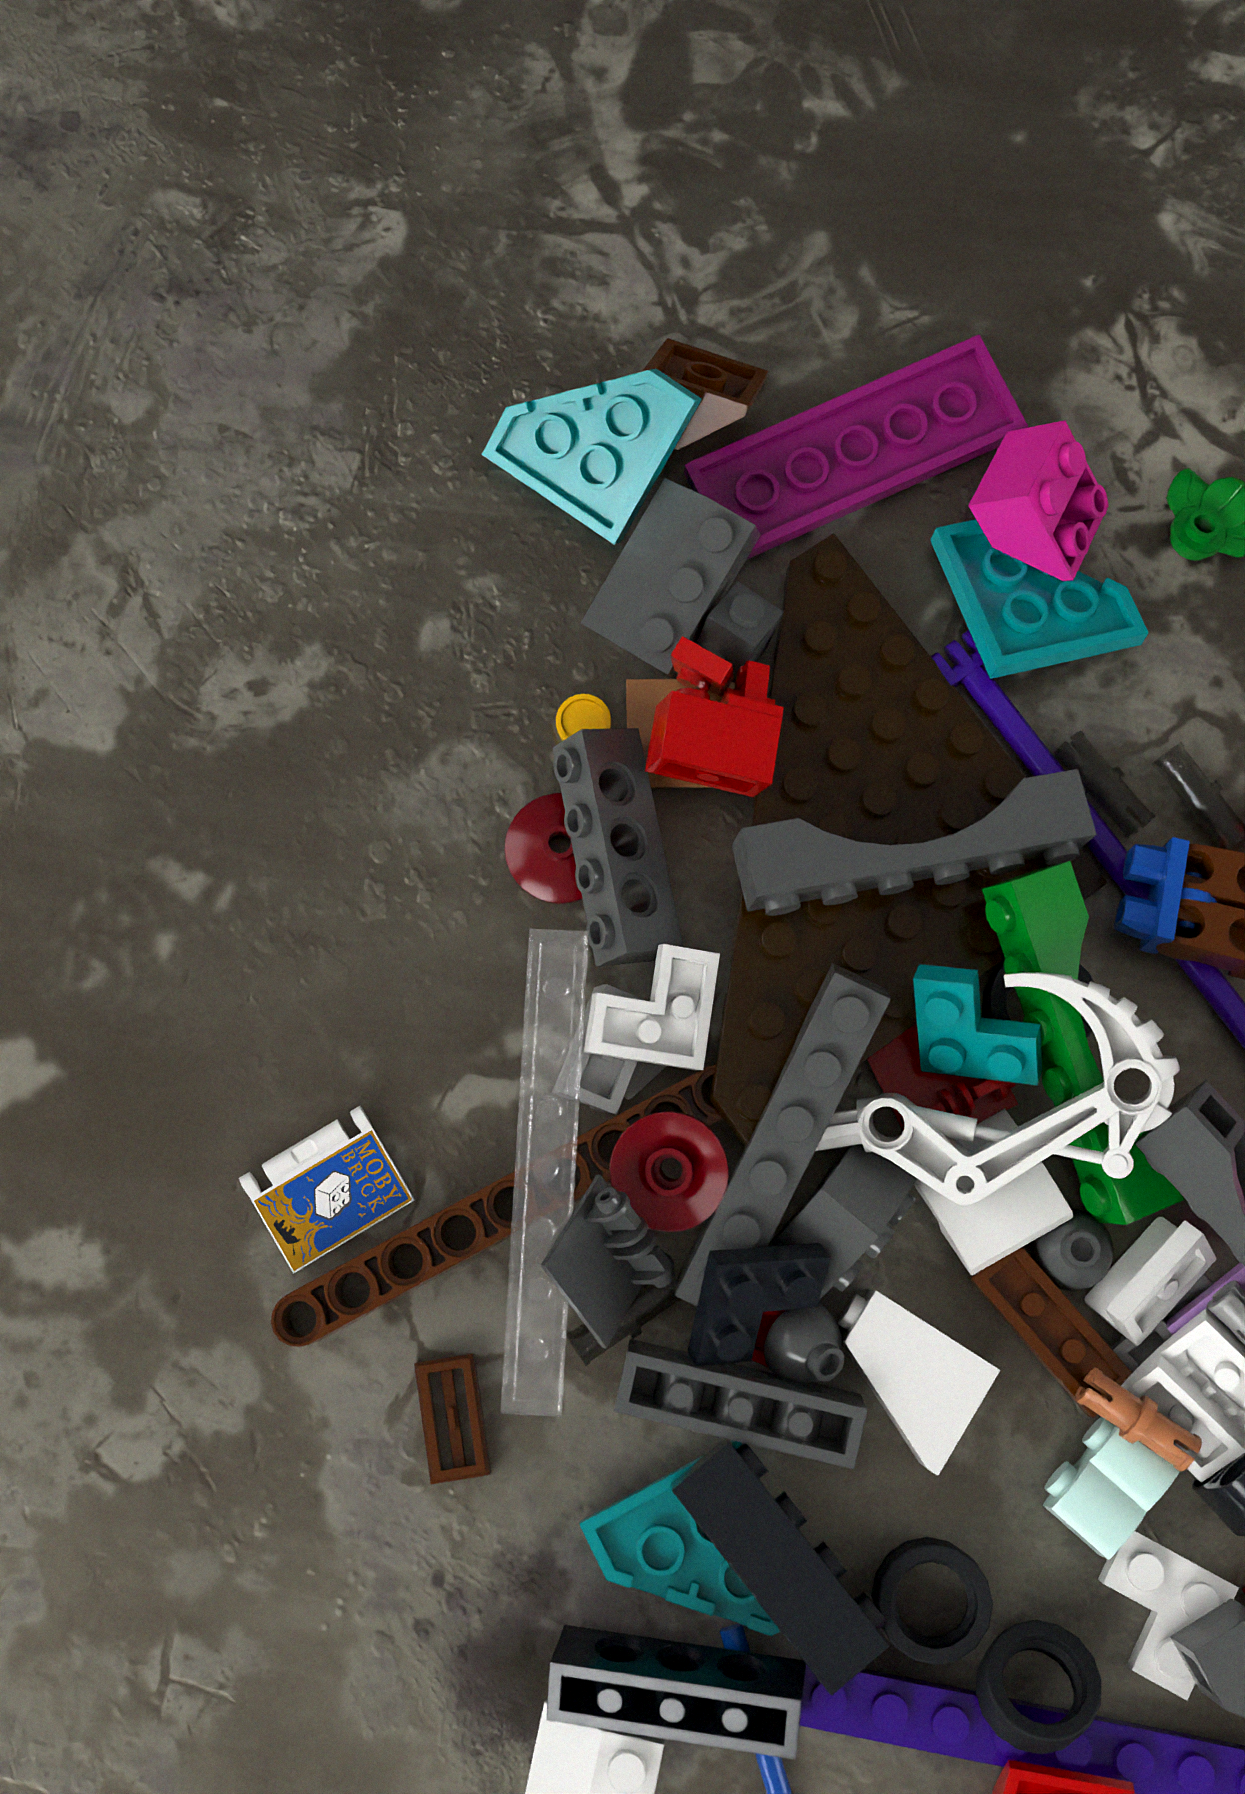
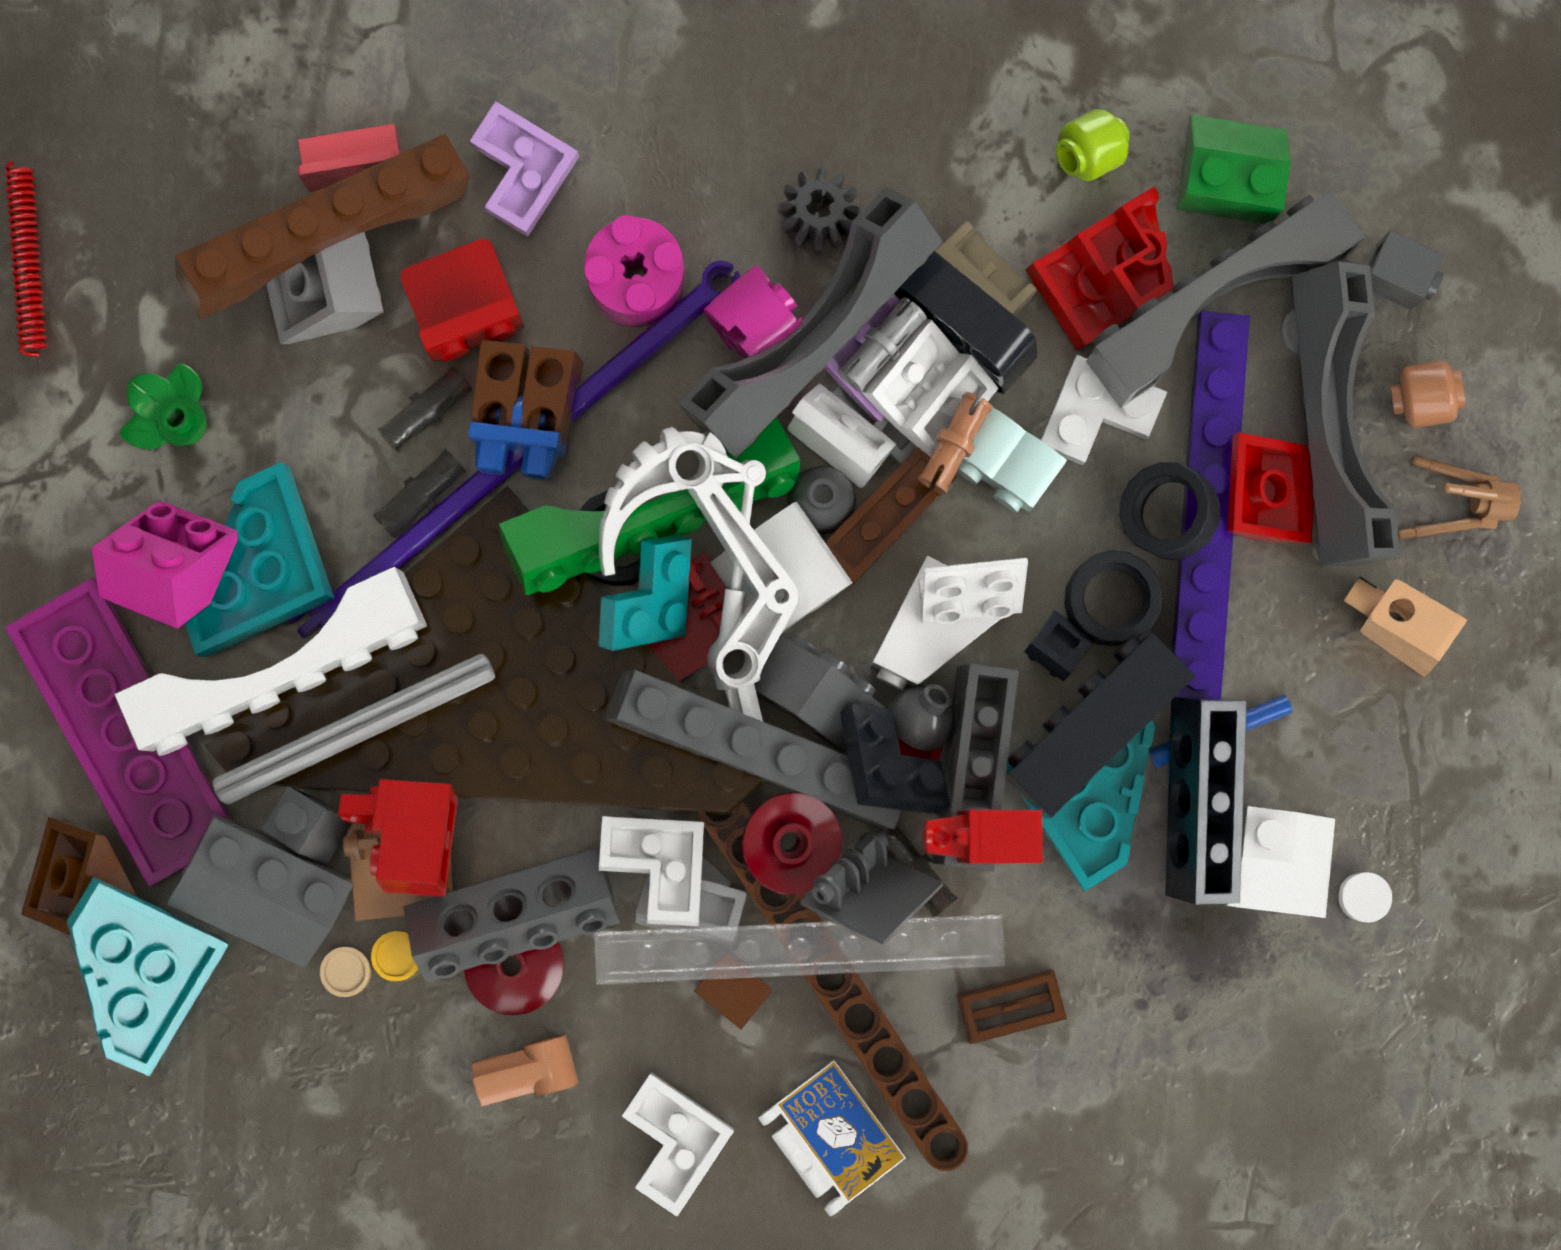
camera: 105 degrees left, 5 degrees up
red plate [670,636,734,697] -> none
dark grey arch [732,769,1097,916] -> none
none -> white arch [115,567,427,756]
none -> light grey axle [213,654,495,804]
none -> tan piece [320,946,371,997]
none -> nougat piece [471,1034,579,1107]
none -> white plate [622,1072,734,1217]
none -> reddish brown panel [694,949,771,1030]
none -> white hinge [918,558,1028,625]
none -> red hinge [922,810,1043,864]
none -> black tile [1024,610,1094,682]

